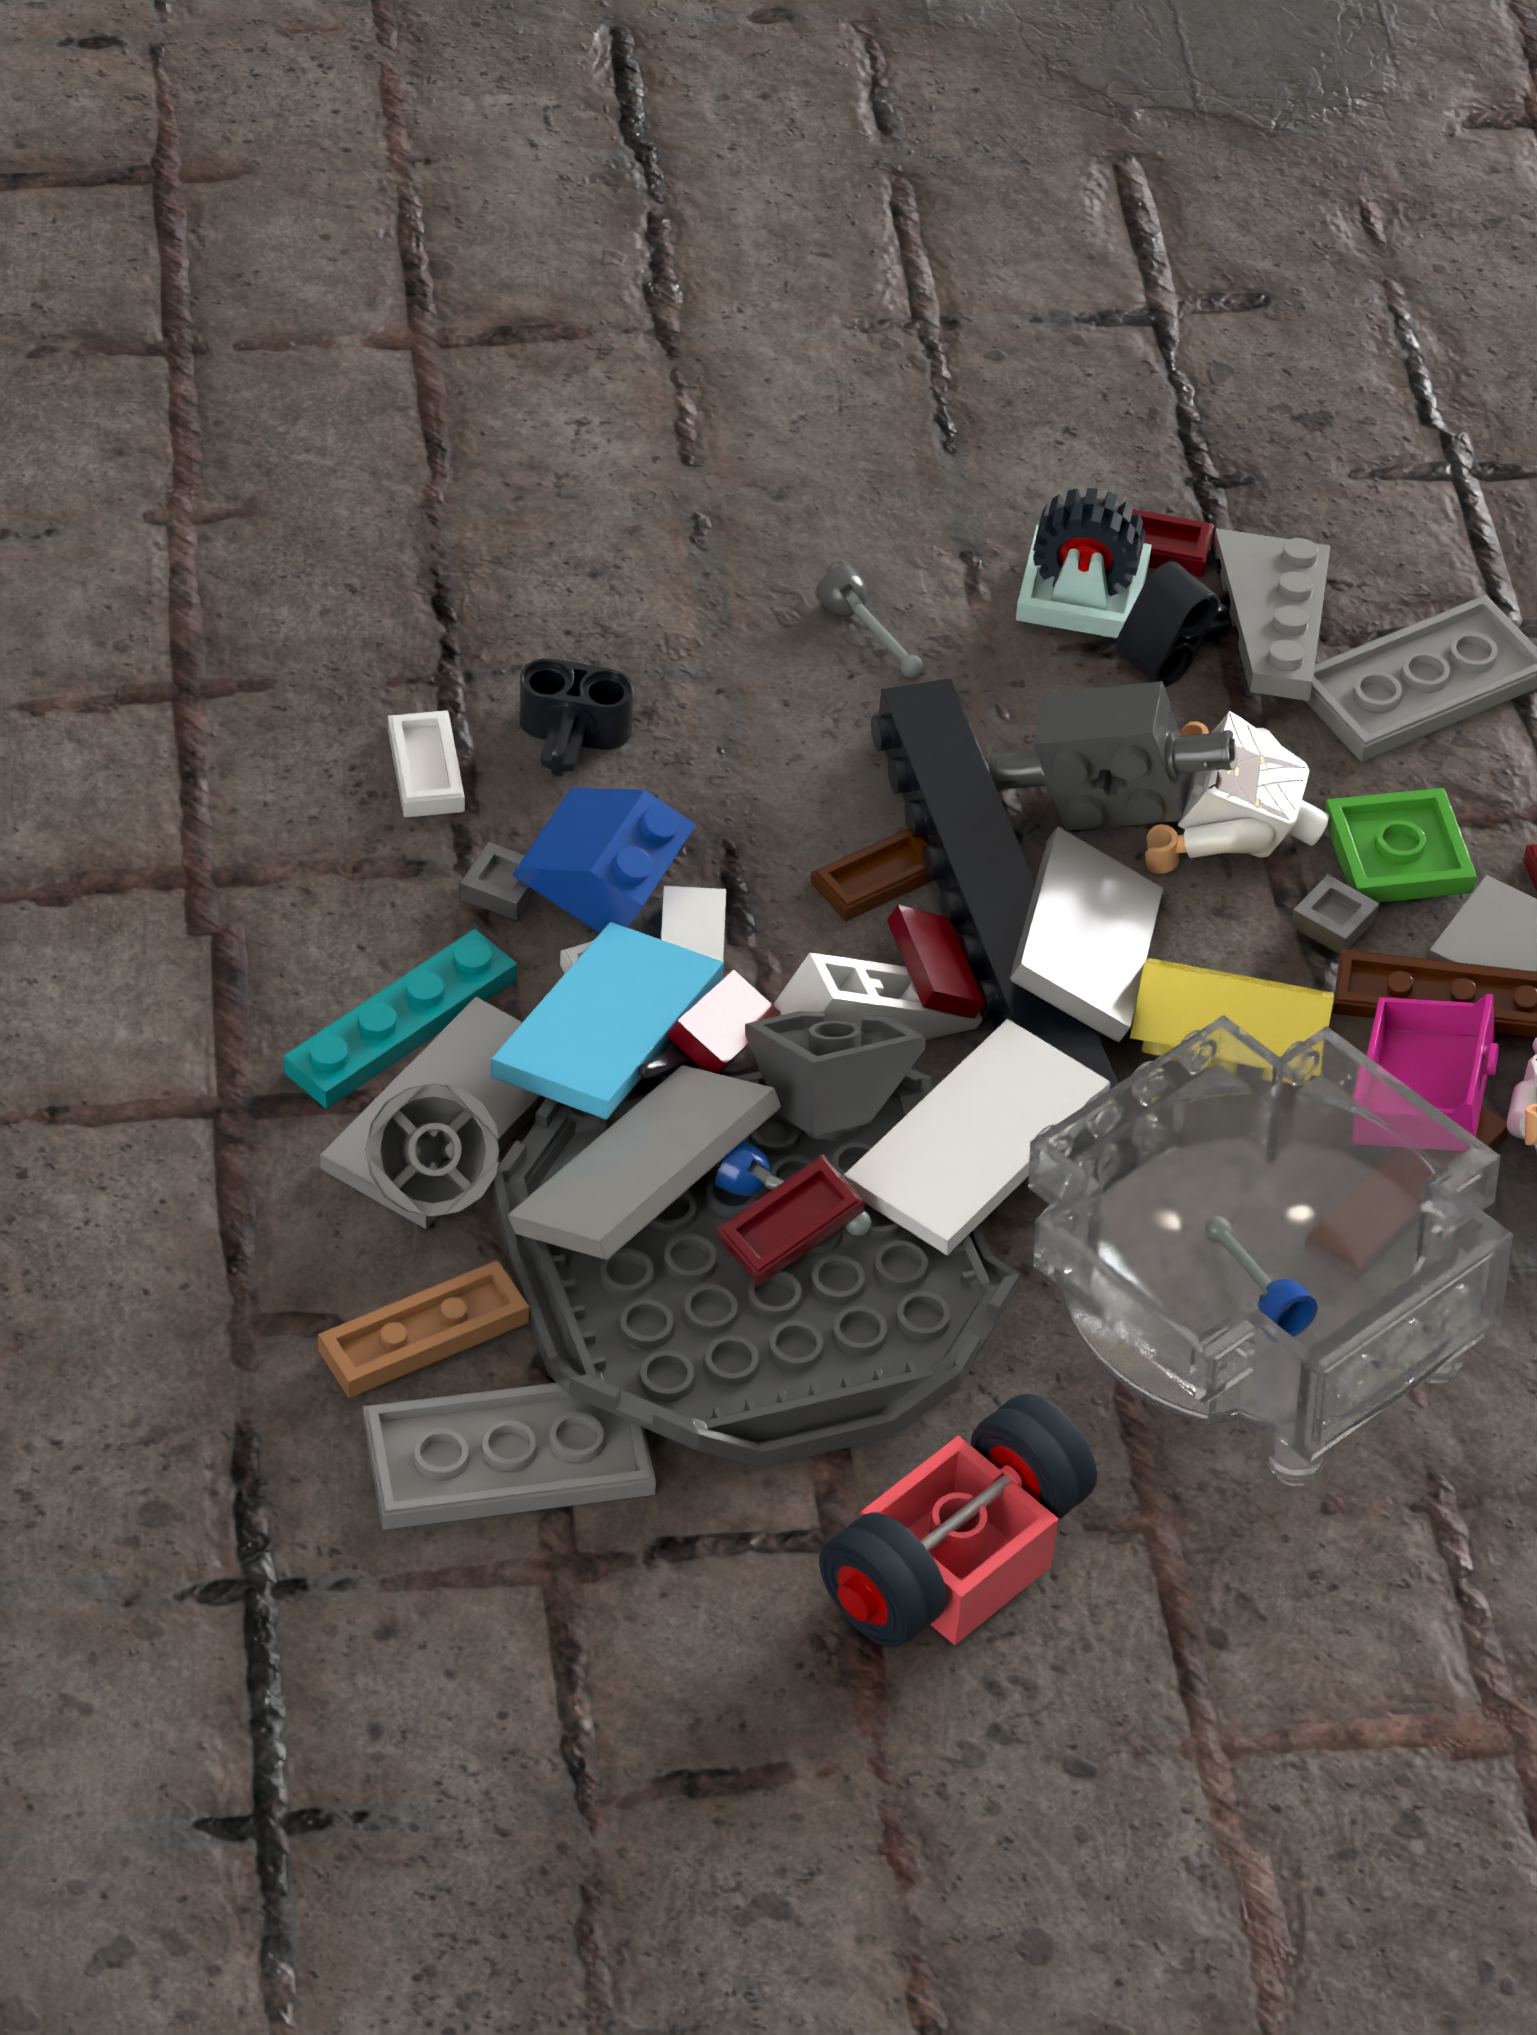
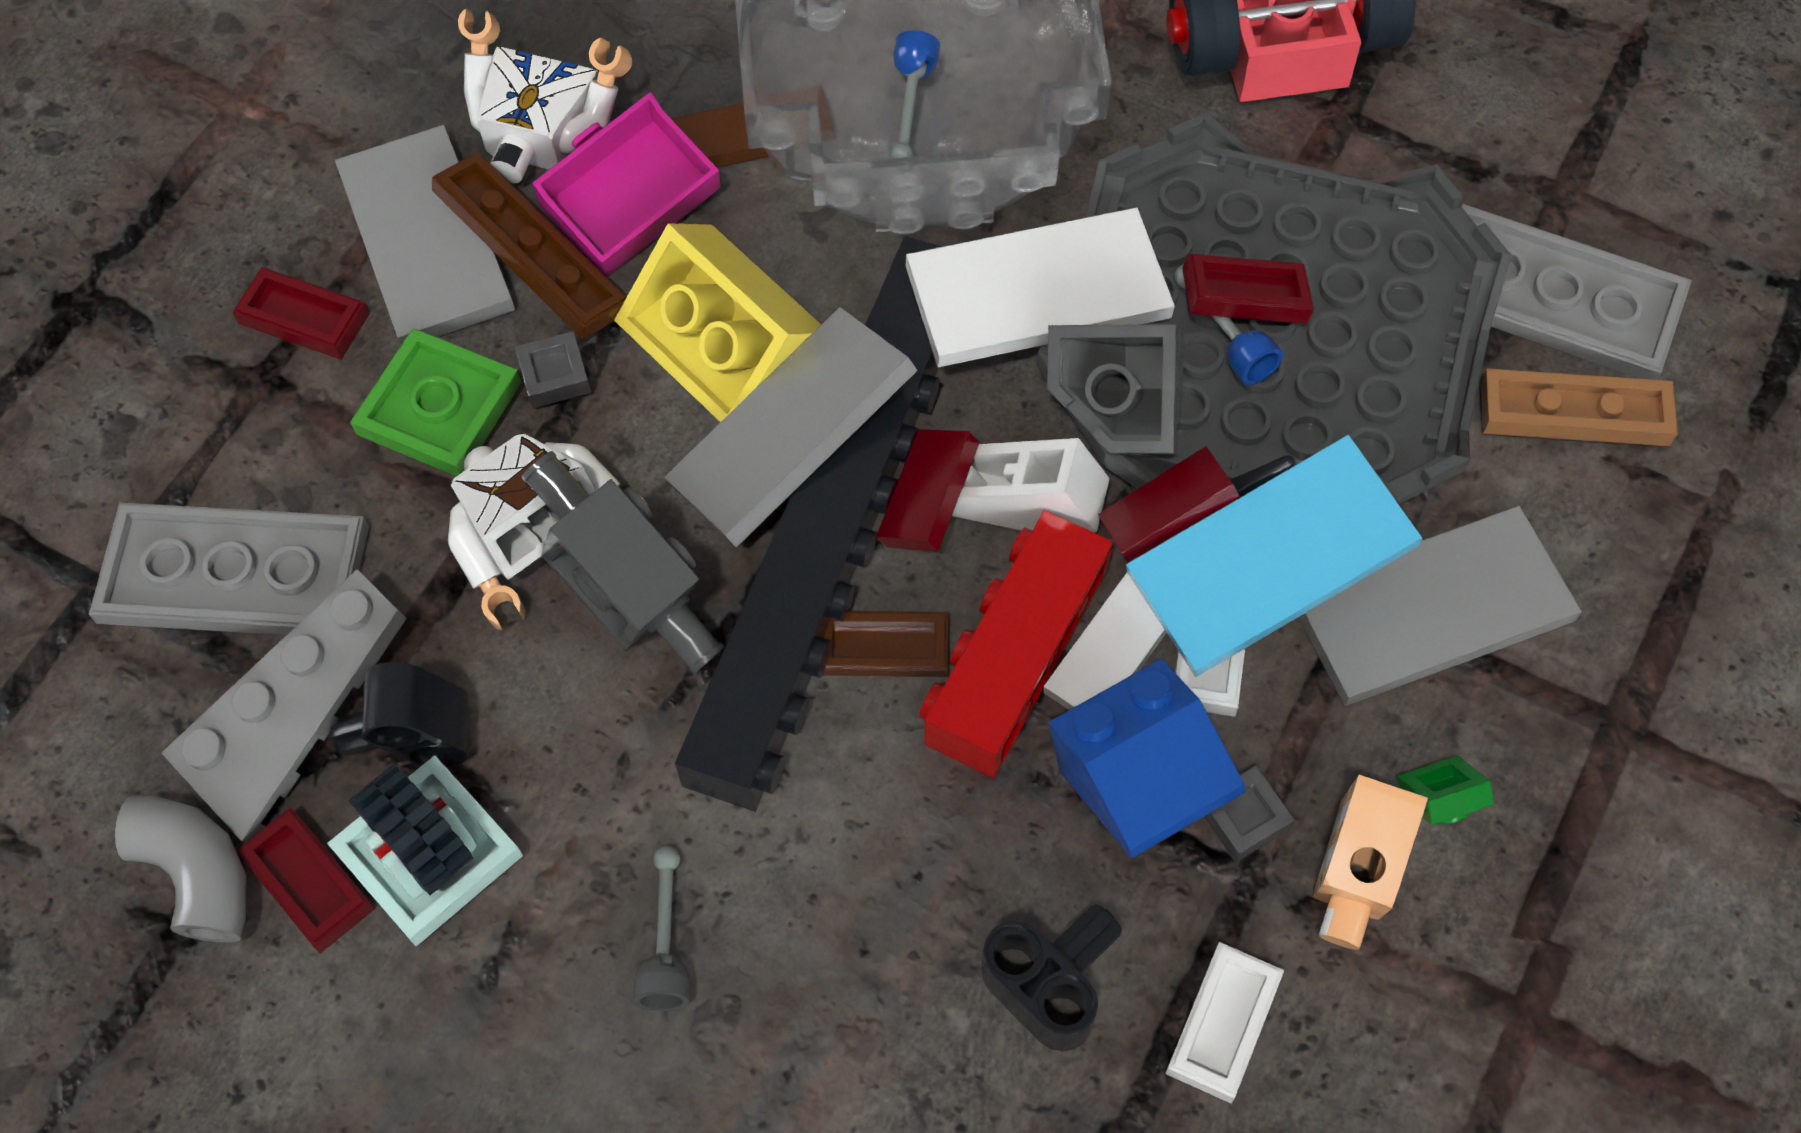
camera: 140 degrees left, 15 degrees up
teal plate [283,929,517,1109] -> none
light grey cylinder [365,1083,499,1217] -> none
light grey tile [508,1065,781,1260] -> none
none -> light grey cylinder [115,794,247,943]
none -> red brick [919,510,1114,780]
none -> light nougat torso [1313,775,1428,950]
none -> green plate [1397,755,1494,826]

